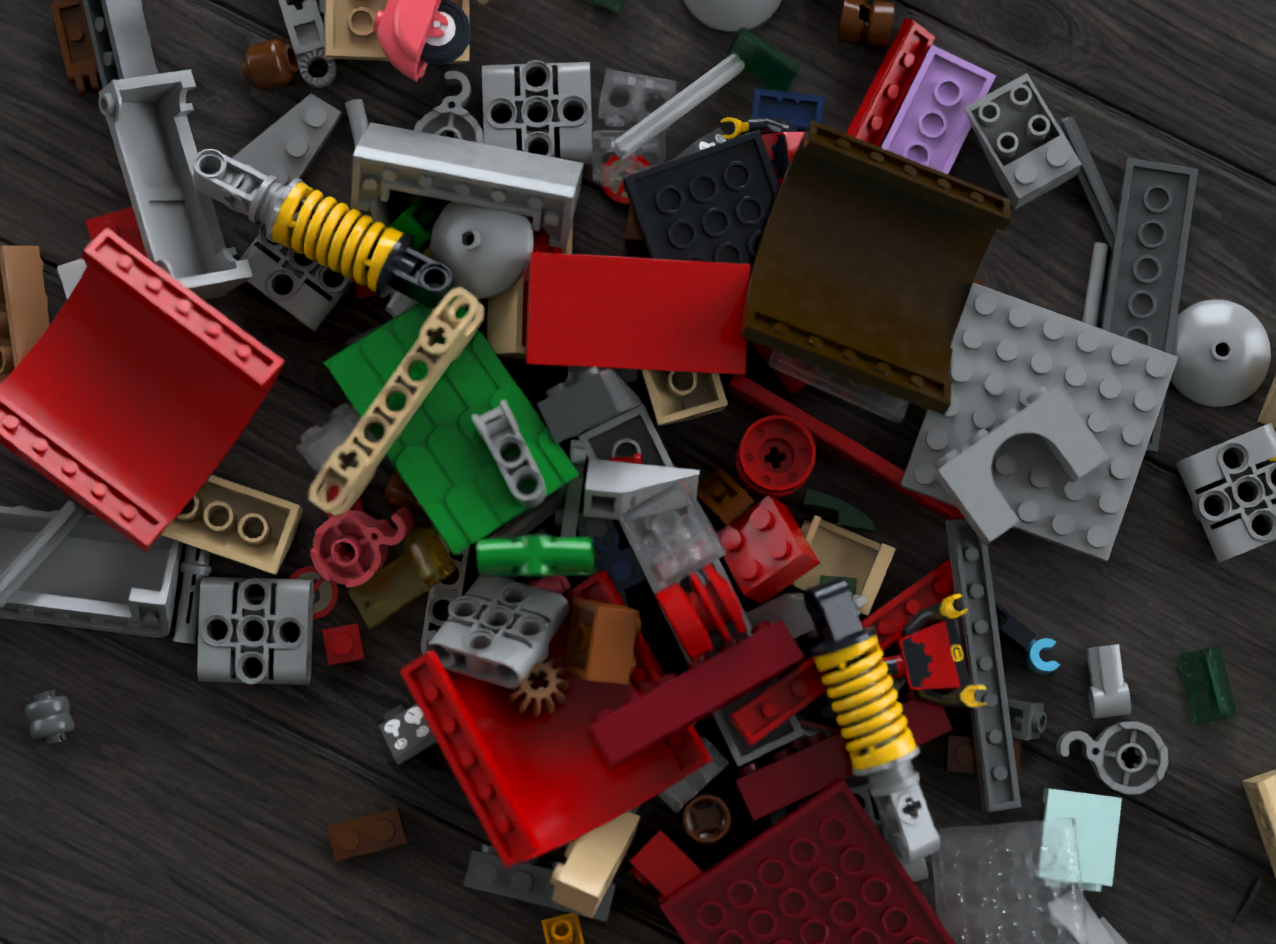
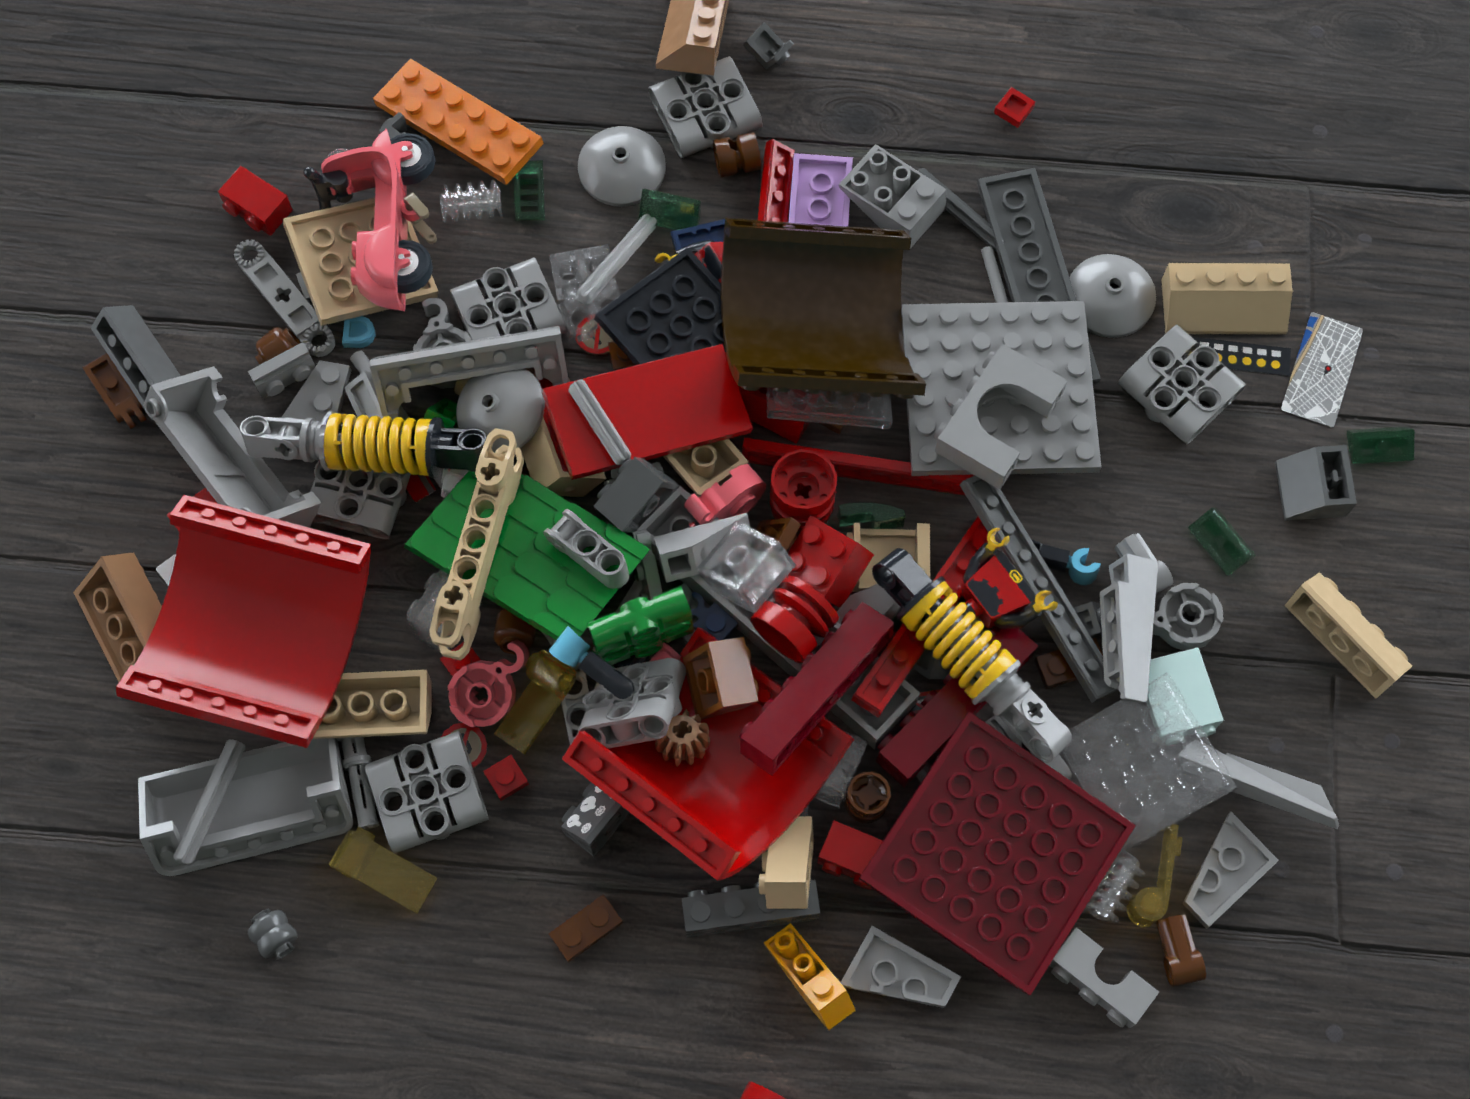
camera: 20 degrees left, 15 degrees down
none -> light grey plate [248,342,316,399]
none -> clear yellow door [328,827,437,914]
none -> medium azure tile [342,316,375,348]
none -> light grey tile [344,371,382,419]
none -> piece [549,626,635,699]
none -> light grey axle [569,379,631,465]
none -> coral piece [684,464,766,525]
none -> red plate [994,87,1035,128]
none -> wedge [1100,554,1158,703]

